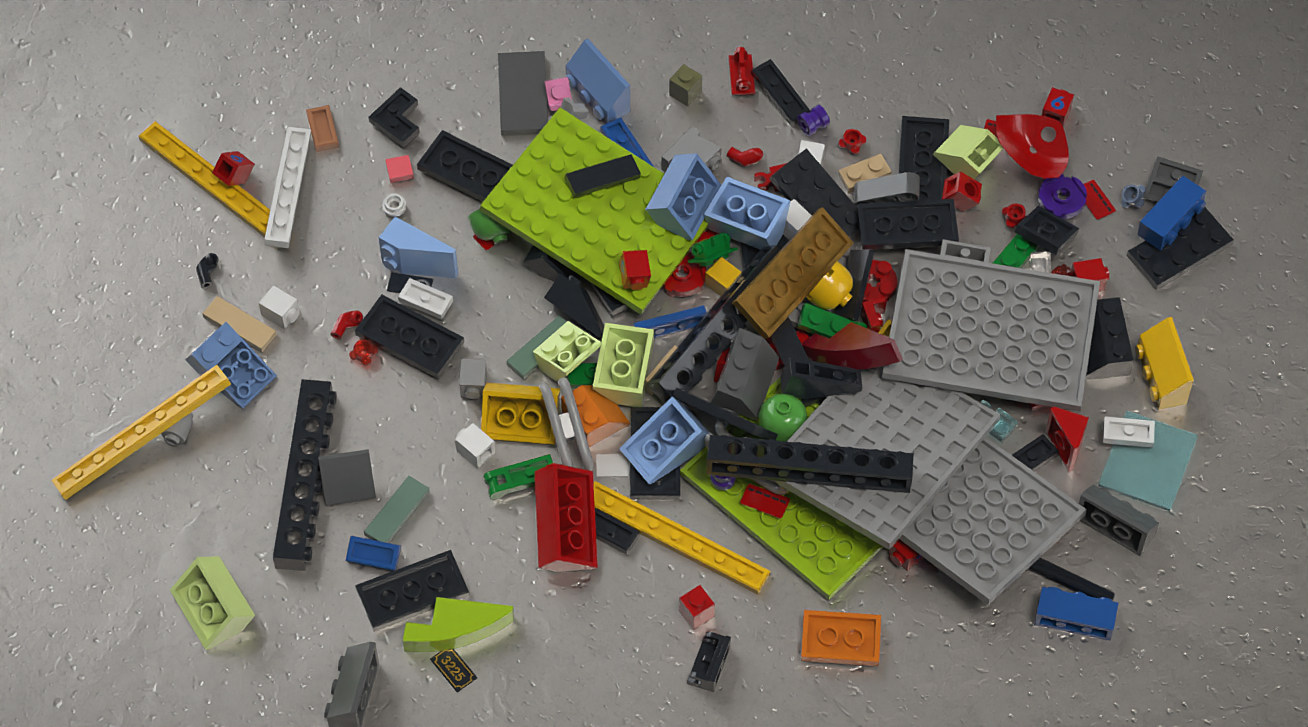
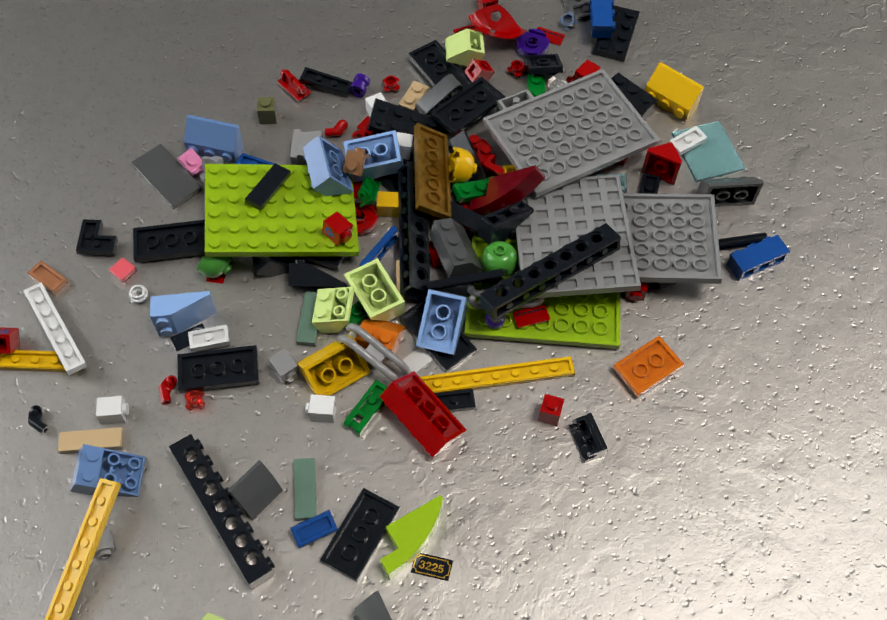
camera: 40 degrees left, 0 degrees up
none -> medium nougat bracket [343,147,370,176]

